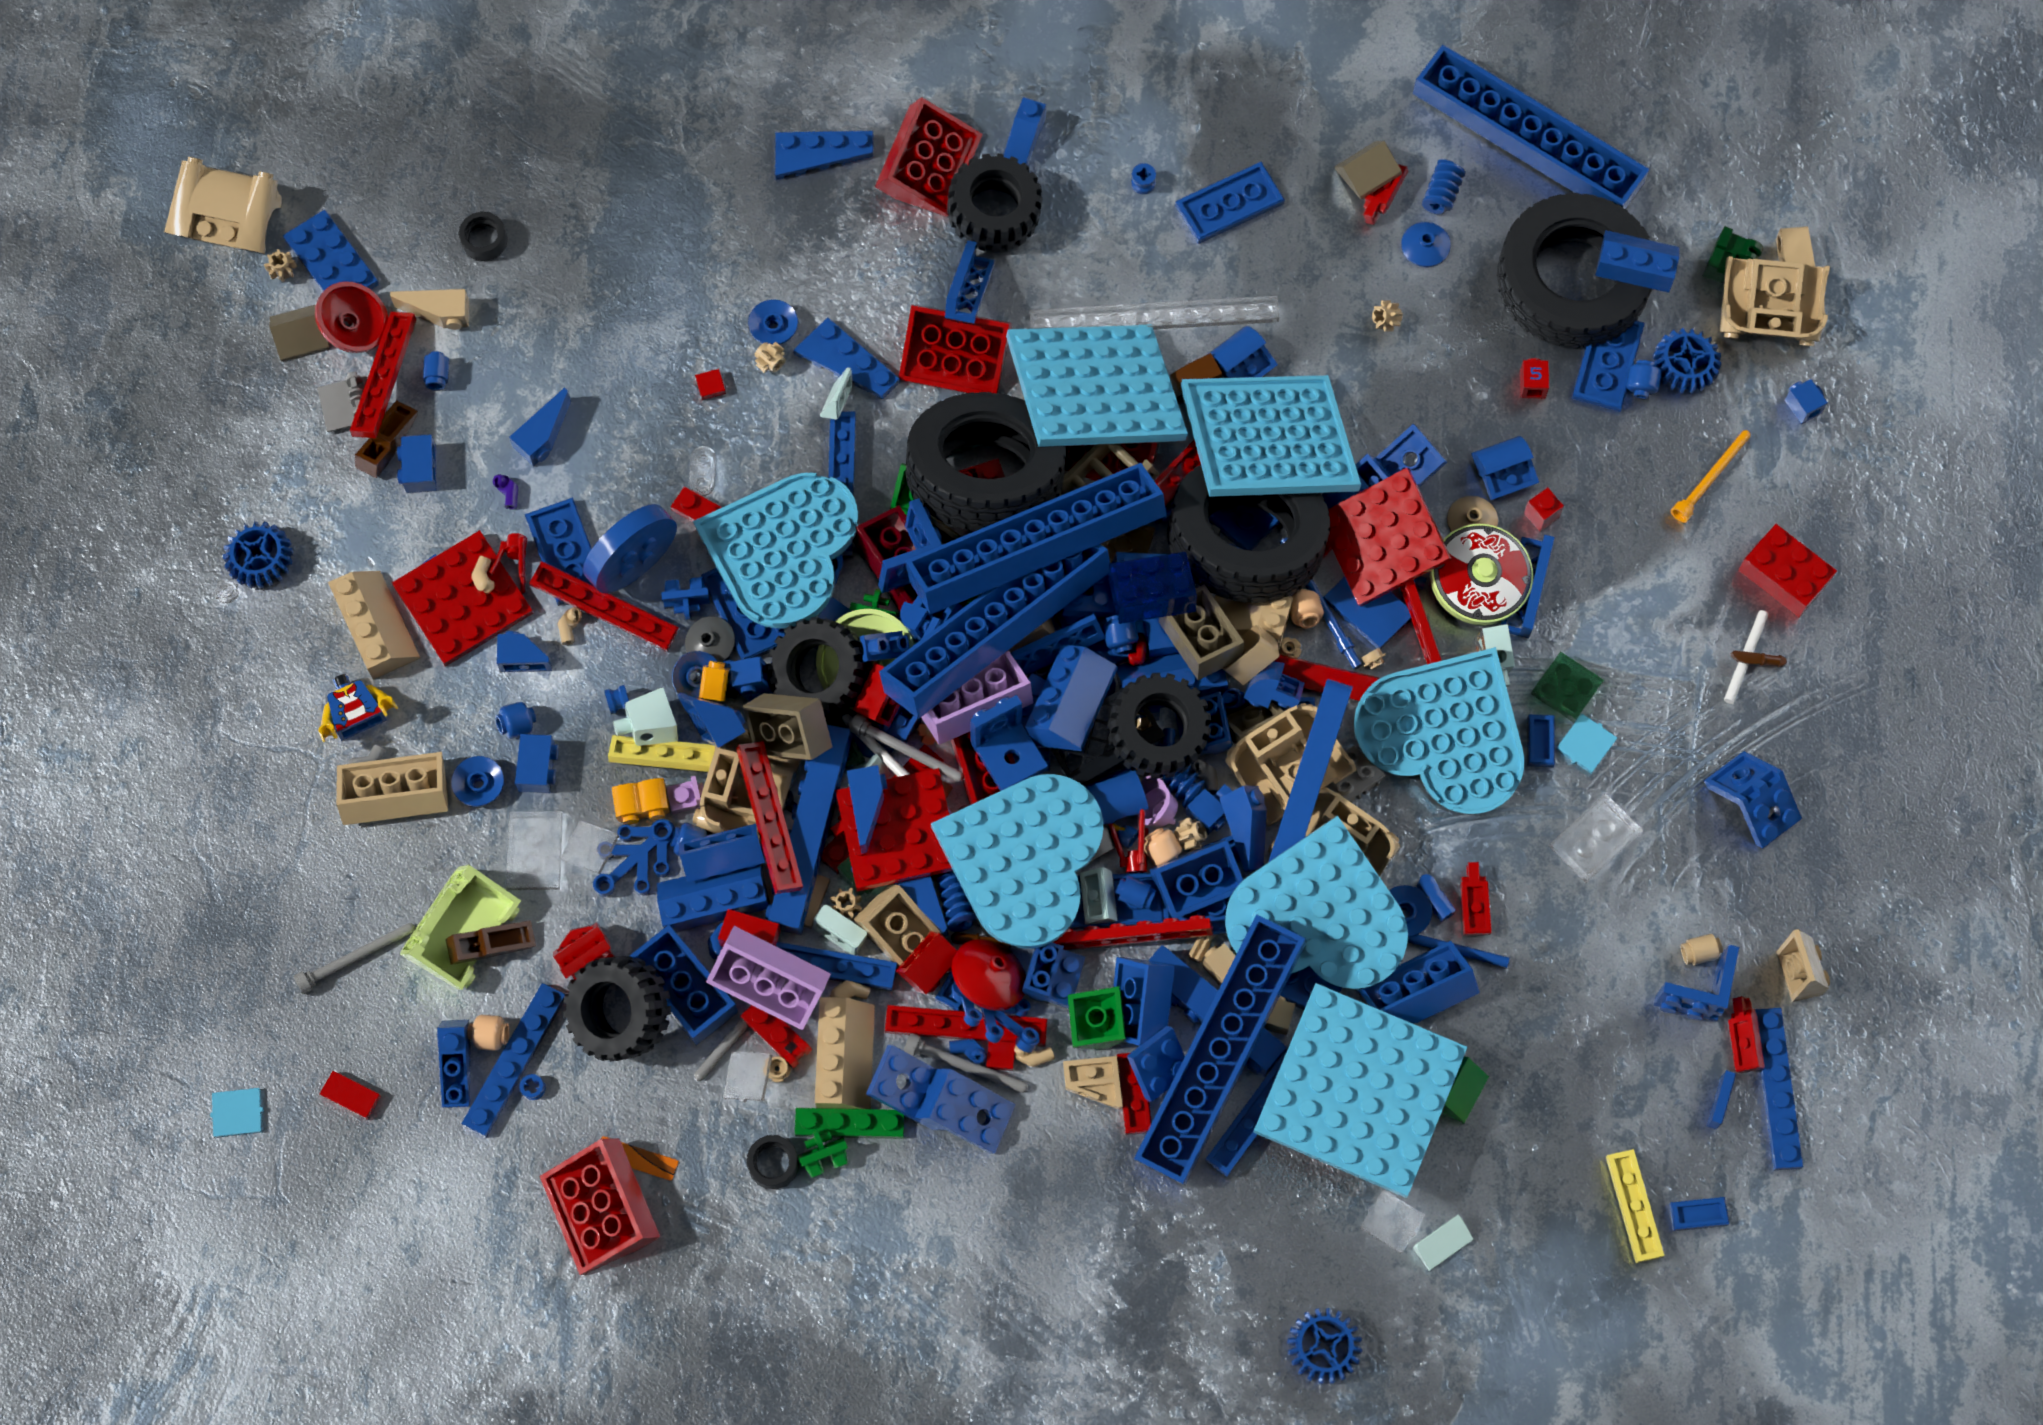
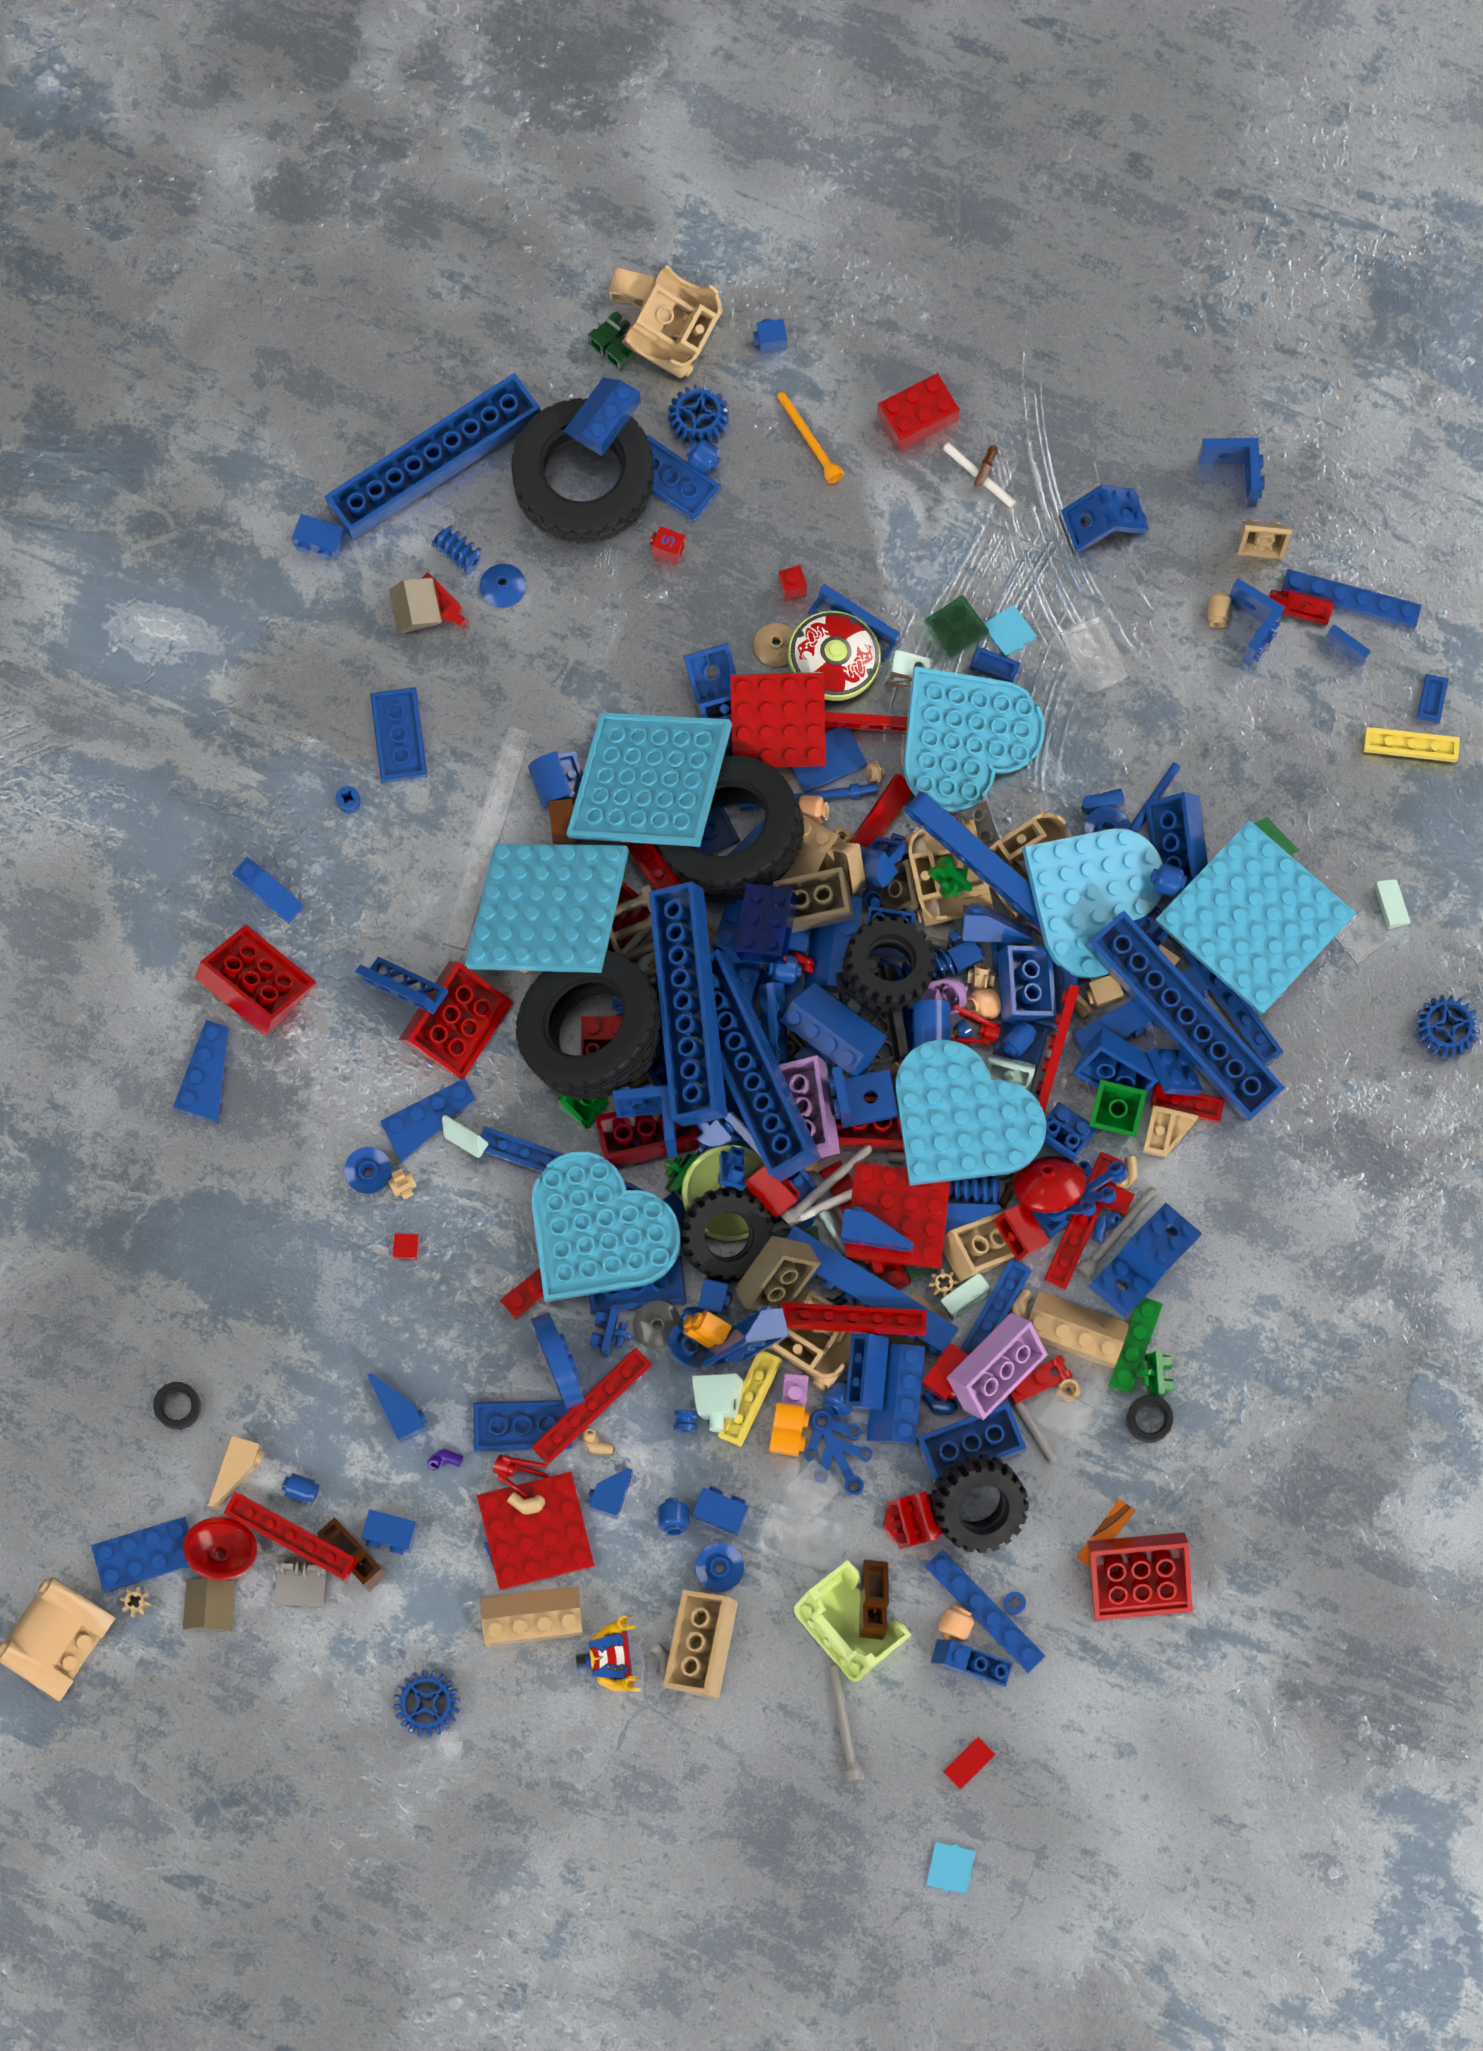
camera: 70 degrees left, 5 degrees up
black tyre [947,153,1042,252] -> none
tan gear [1372,300,1403,332] -> none
red hinge [1460,862,1491,936] -> none
blue brick [1471,436,1539,500] -> none
none -> blue brick [292,514,346,560]
none -> green hips [928,856,973,898]
none -> blue head [1150,863,1187,897]
none -> blue bracket [1198,438,1265,507]

